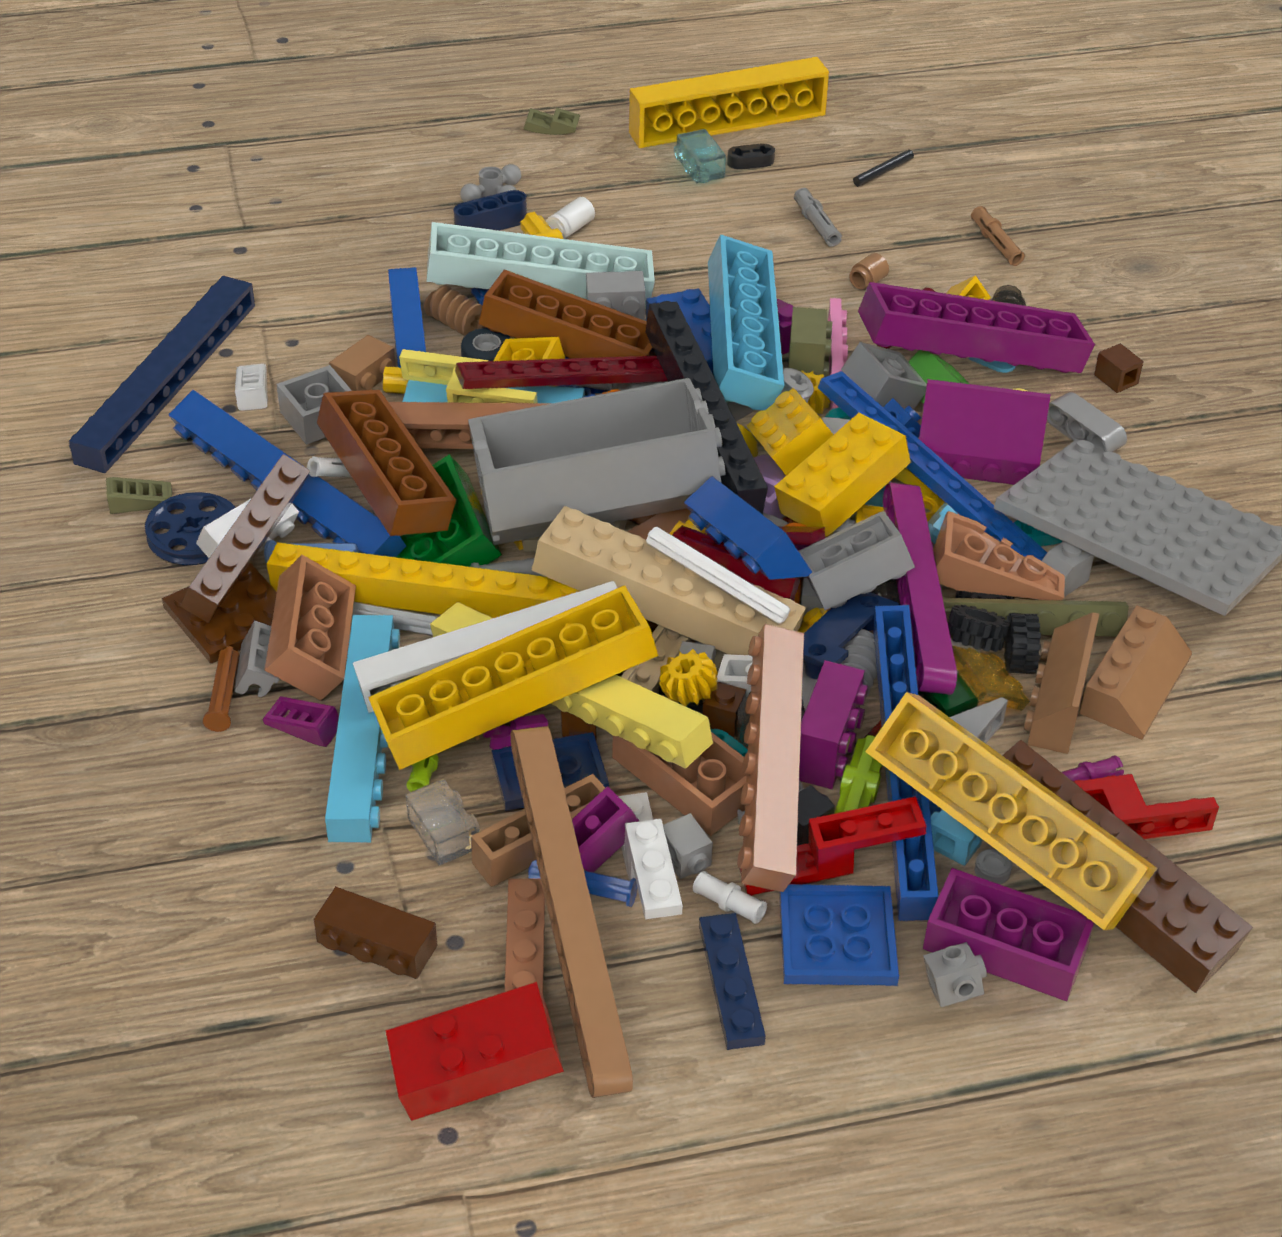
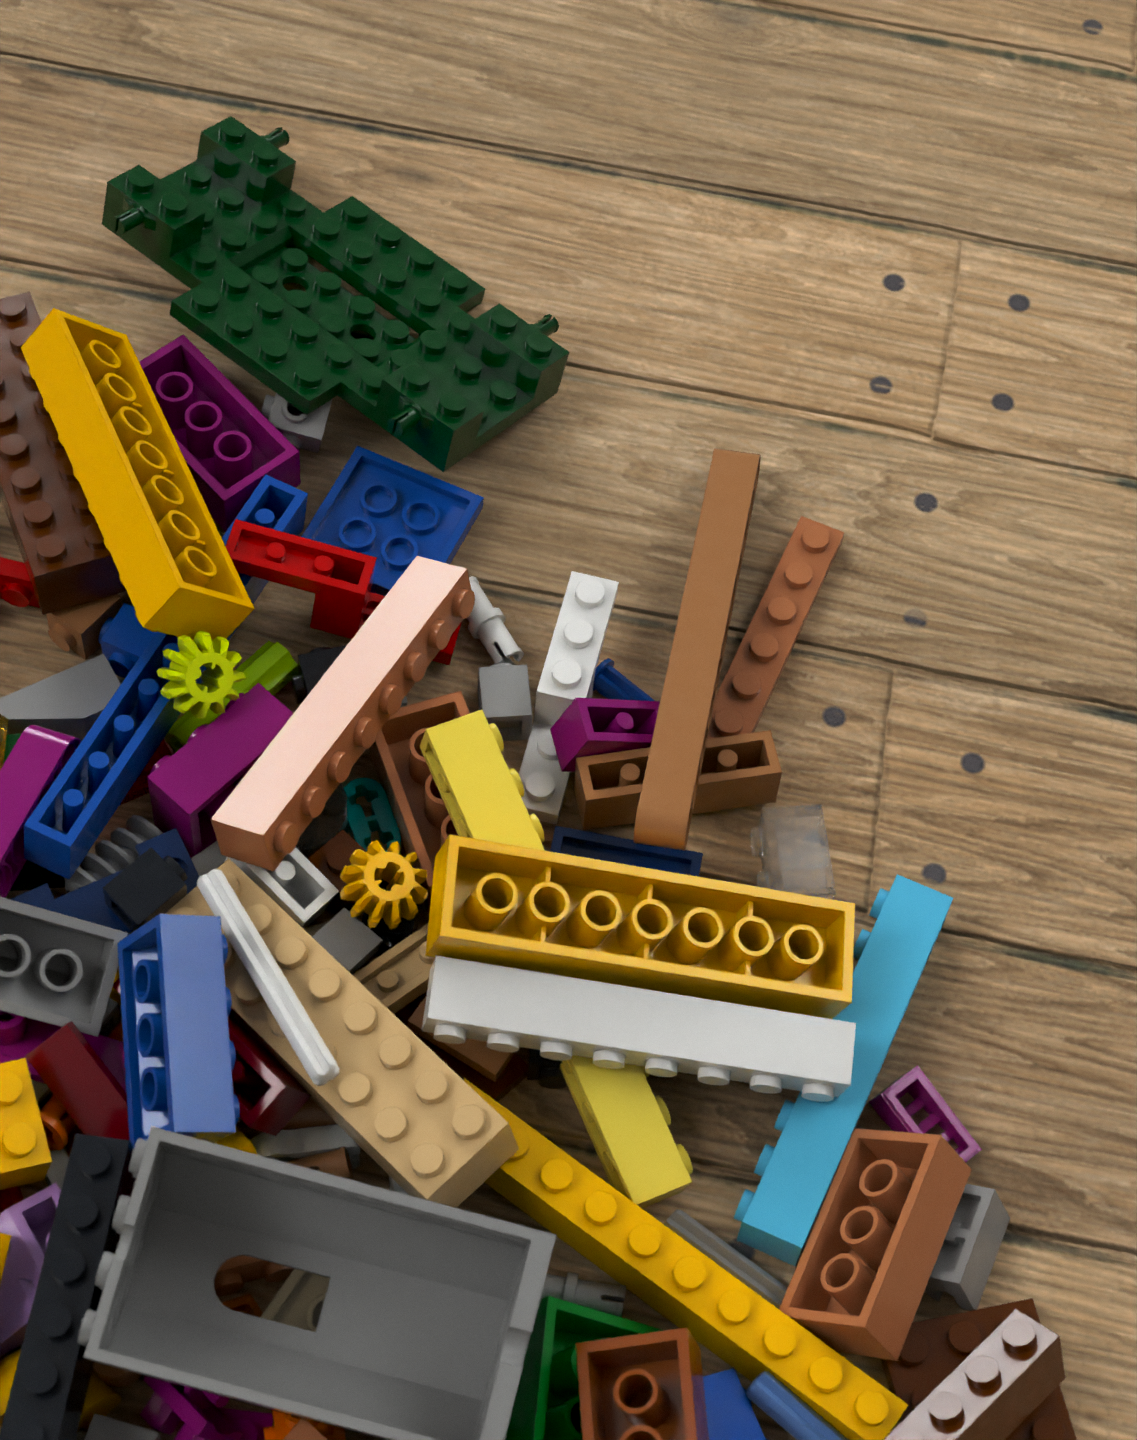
camera: 160 degrees left, 15 degrees up
dark orange axle [203,646,240,732] -> none
reddish brown brick [314,886,438,979] -> none
red brick [385,982,564,1121] -> none
dark blue plate [699,913,766,1050] -> none
none -> dark green piece [102,116,569,472]
none -> black brick [103,847,188,932]
none -> neon yellow gear [156,631,246,718]

